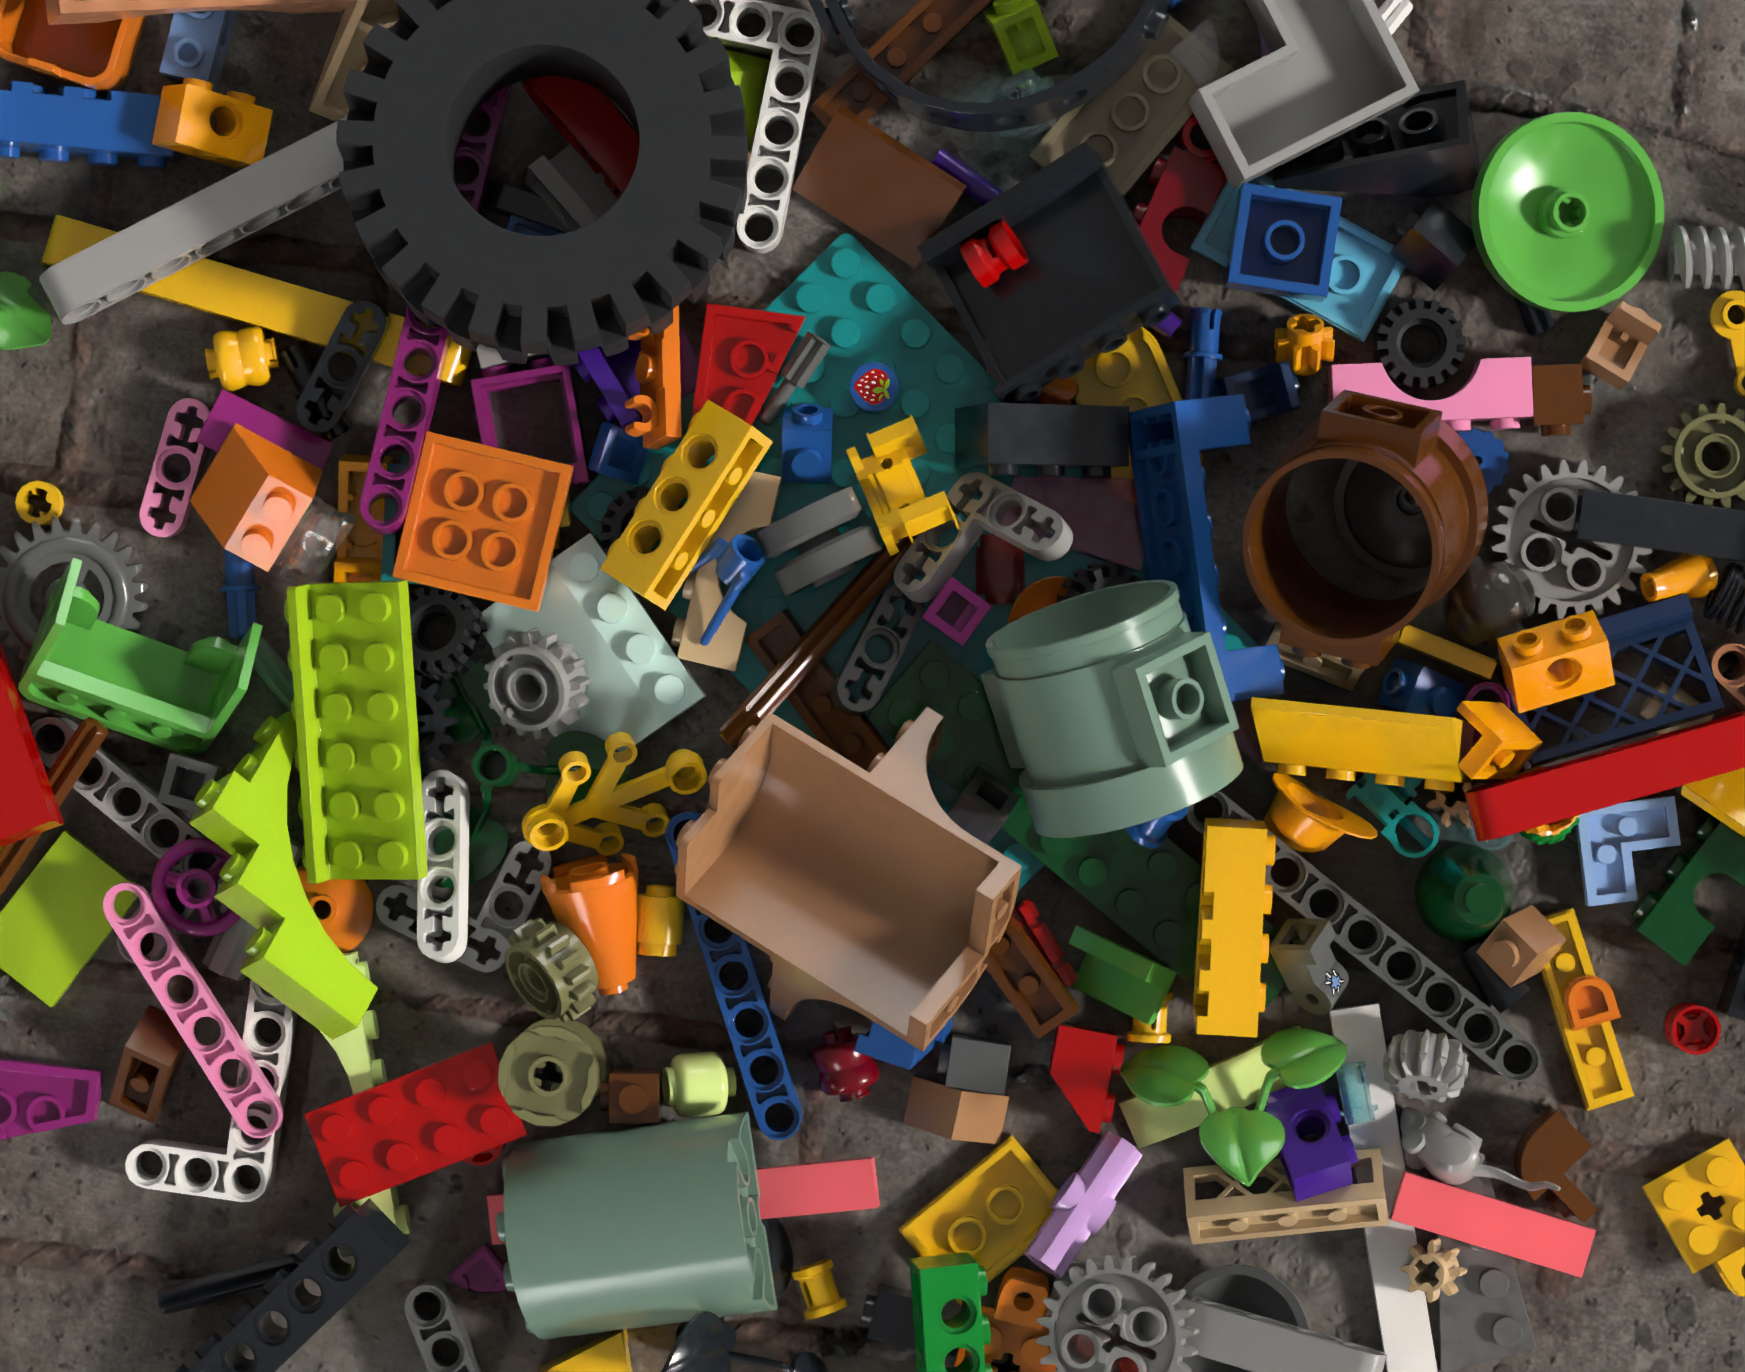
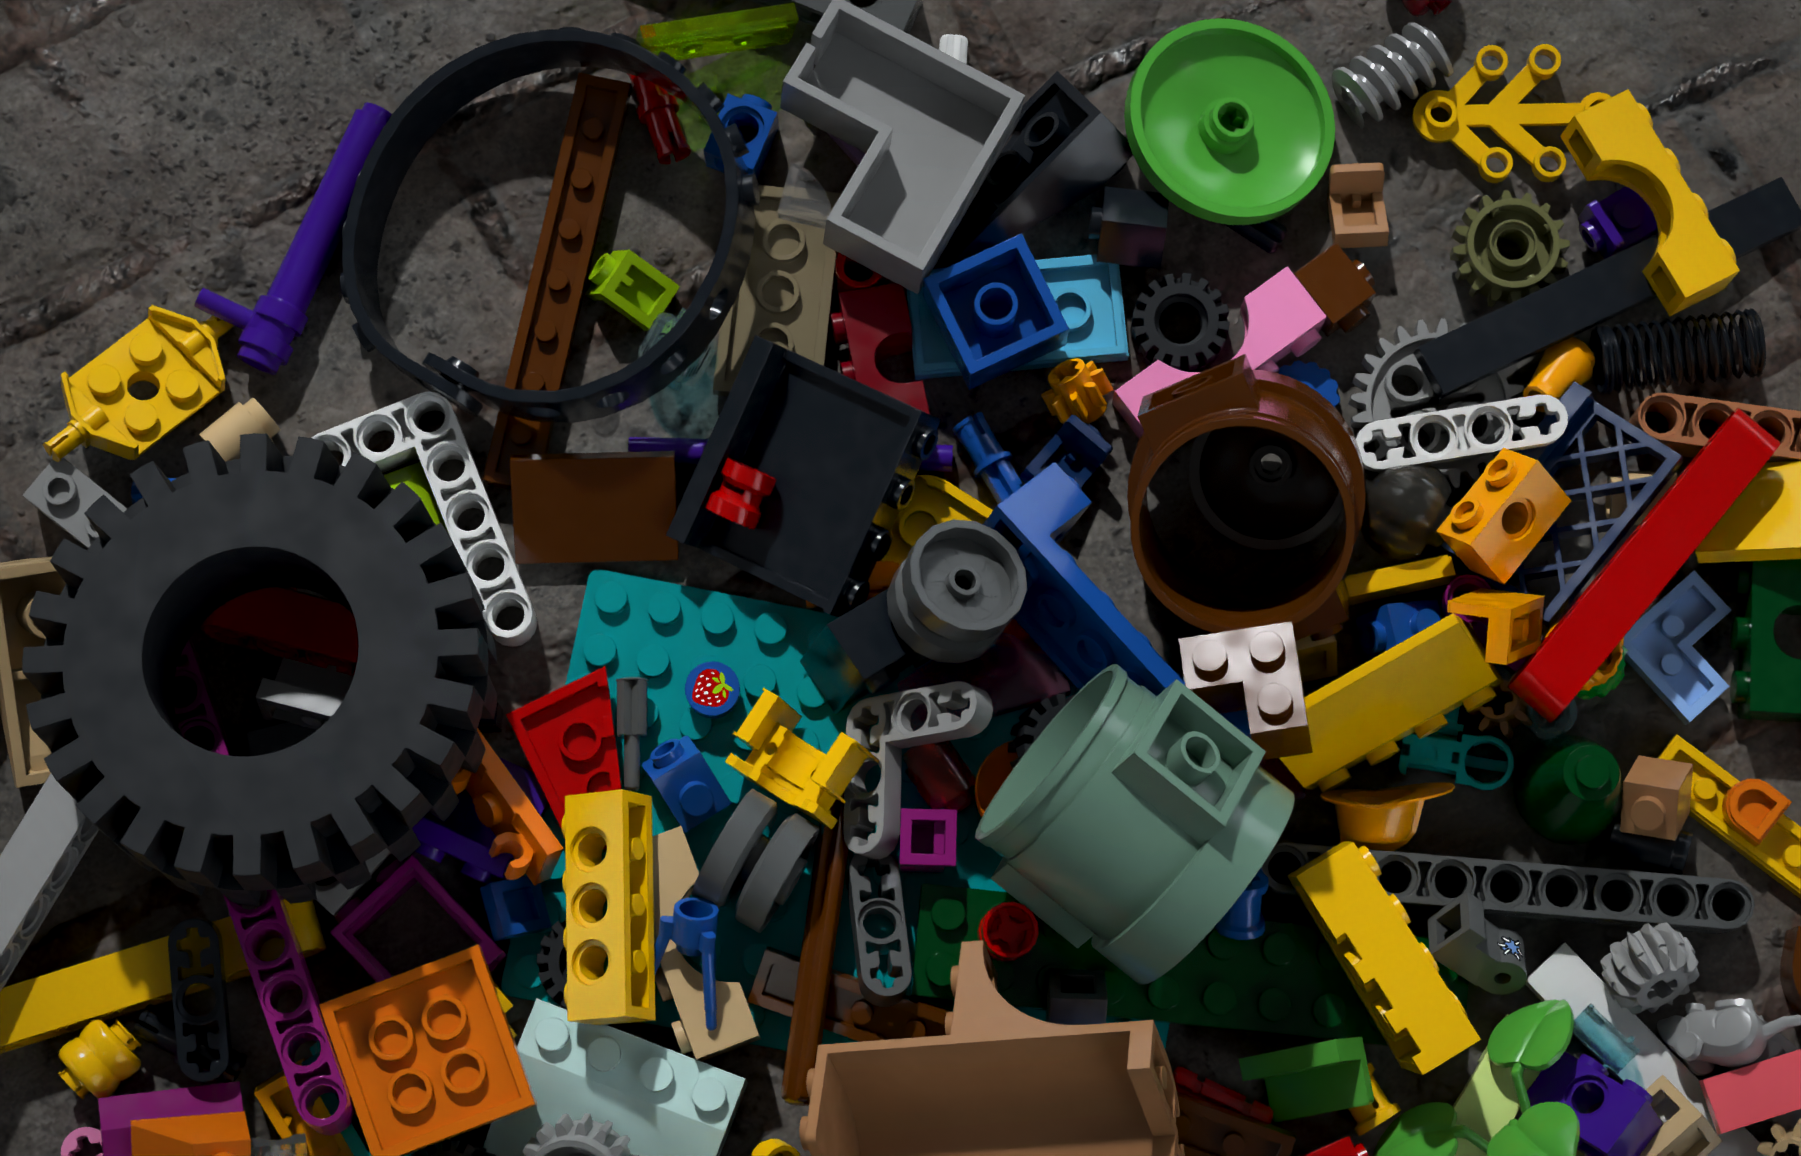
camera: 35 degrees left, 10 degrees down
none -> dark grey wheel [887,519,1027,663]
none -> red wheel [977,902,1039,962]
none -> brick [1179,621,1313,760]
none -> white beam [1356,395,1568,472]

